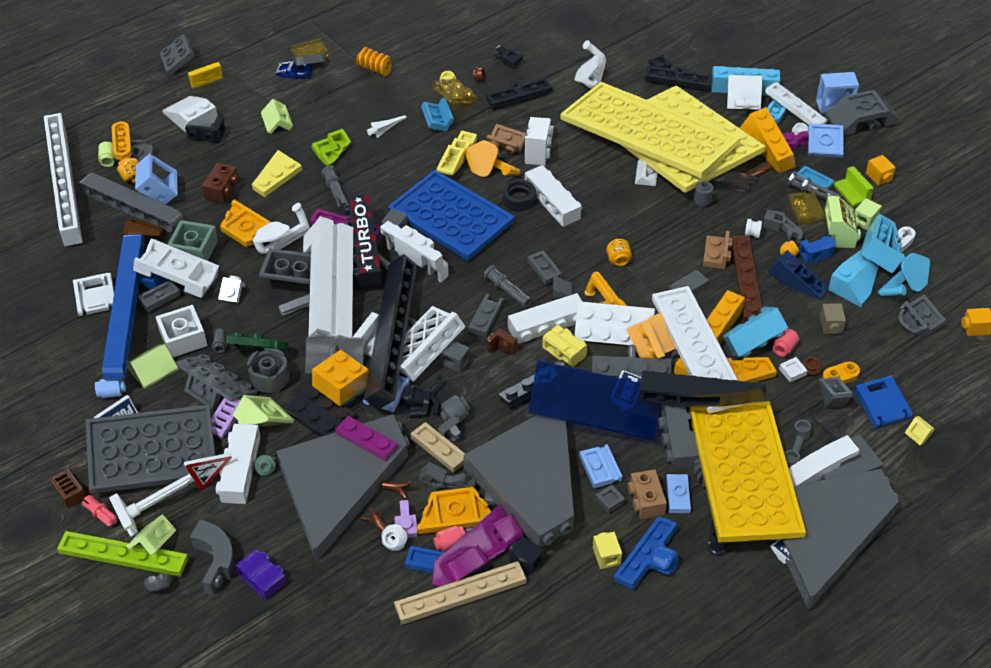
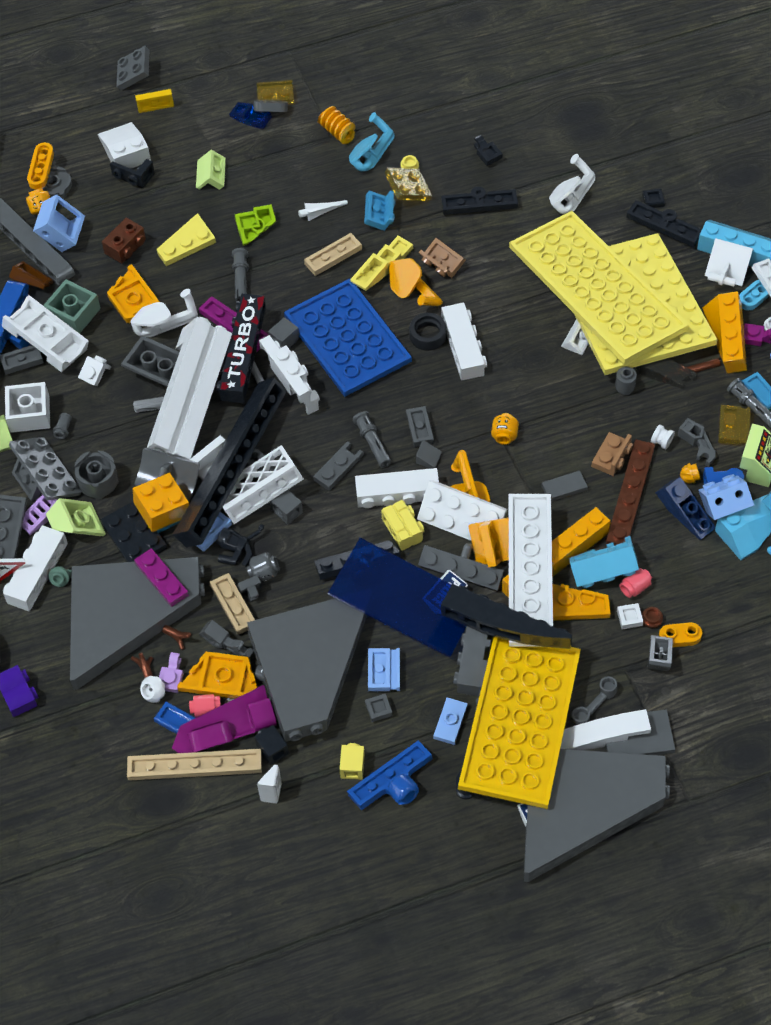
camera: 20 degrees right, 10 degrees up
yellowish green brick [98,142,116,167] -> none
dark green plate [226,332,289,351] -> none
copper plate [473,67,486,83] -> none
copper bracket [487,328,518,355] -> none
white wedge [525,117,554,165] -> none
medium nougat brick [627,469,667,519] -> none
dark tan brick [820,304,846,334] -> none
blue container [854,375,913,428] -> none
light yellow tile [905,416,934,445] -> none
none -> white slope [257,765,282,804]
none -> tan plate [304,233,362,276]
none -> medium azure piece [349,112,394,172]
none -> light blue piece [698,474,754,520]

